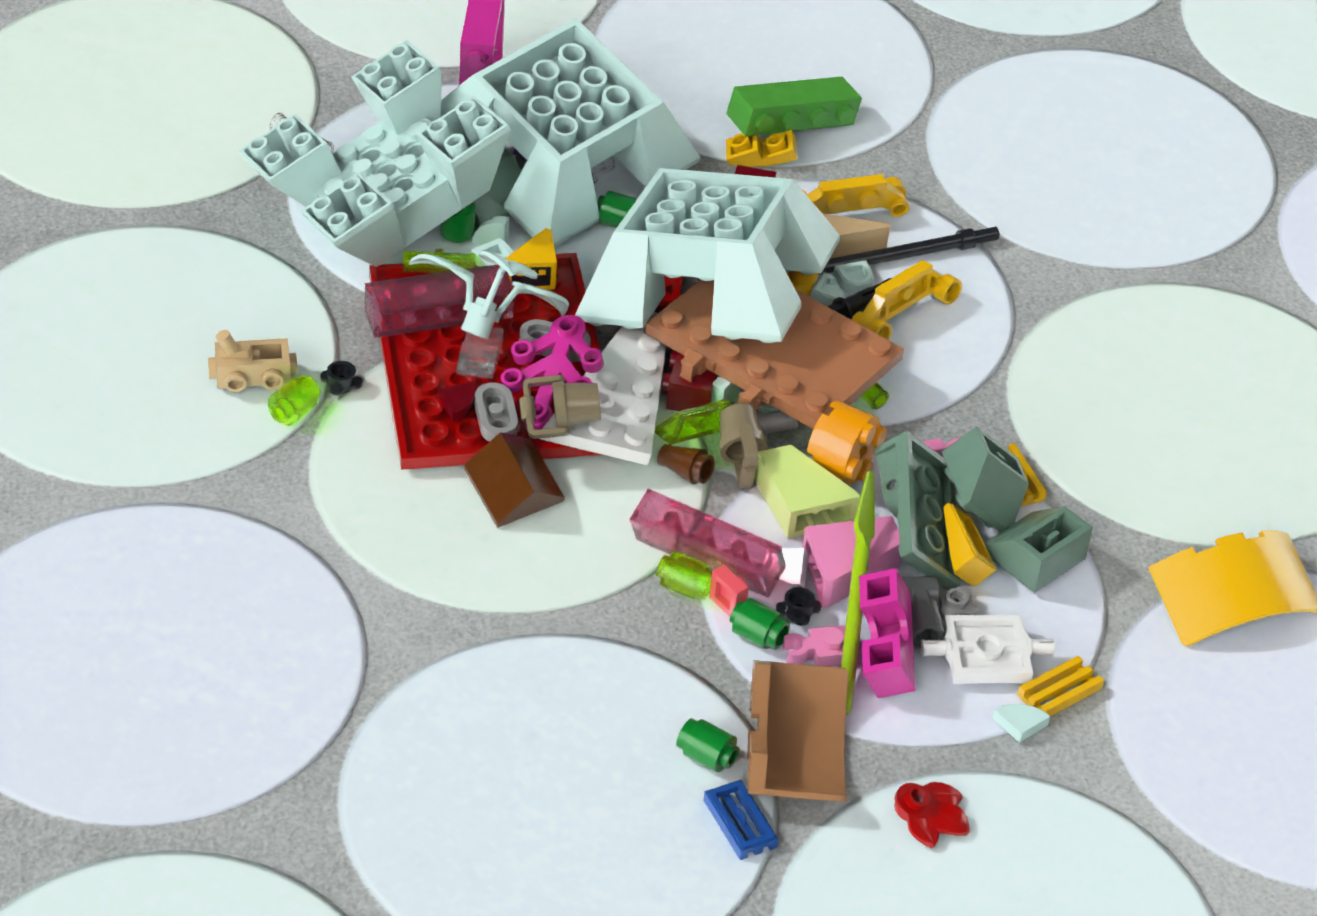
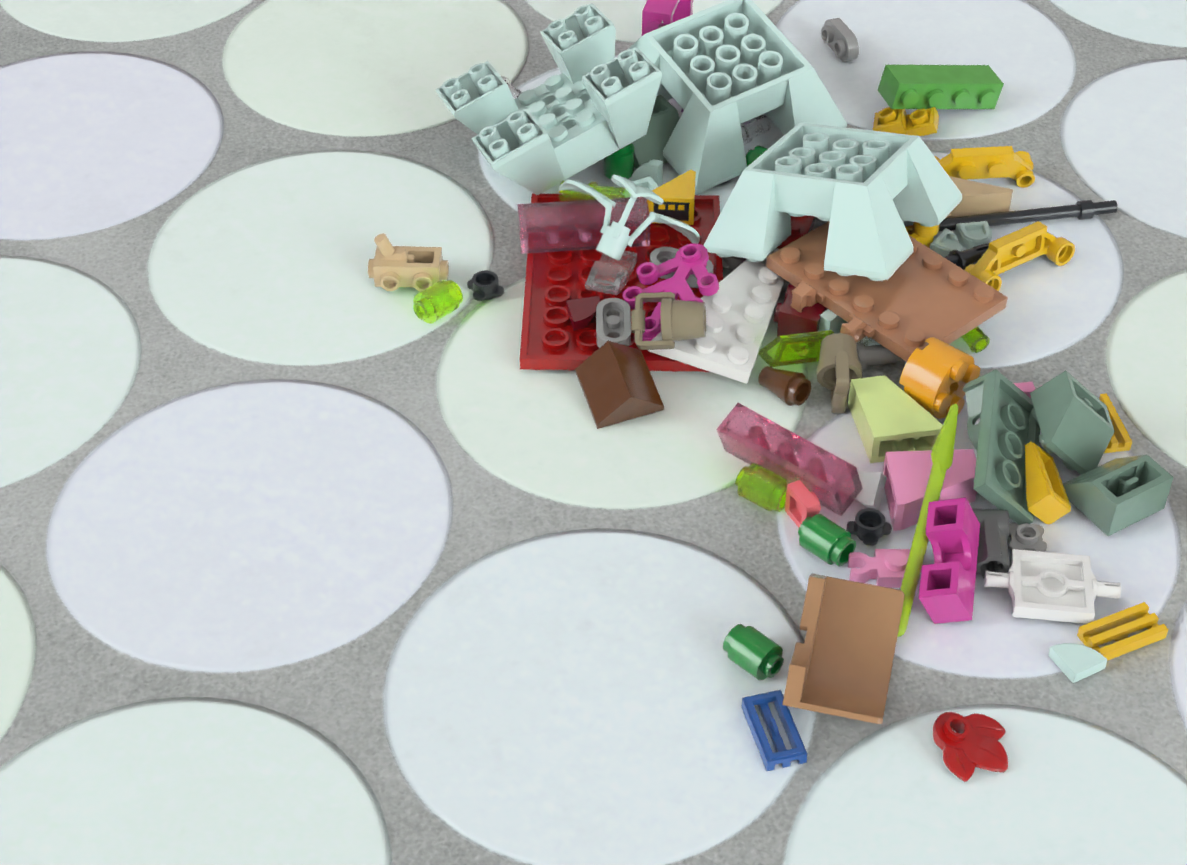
camera: 15 degrees right, 0 degrees up
none -> light grey plate [821,18,859,62]

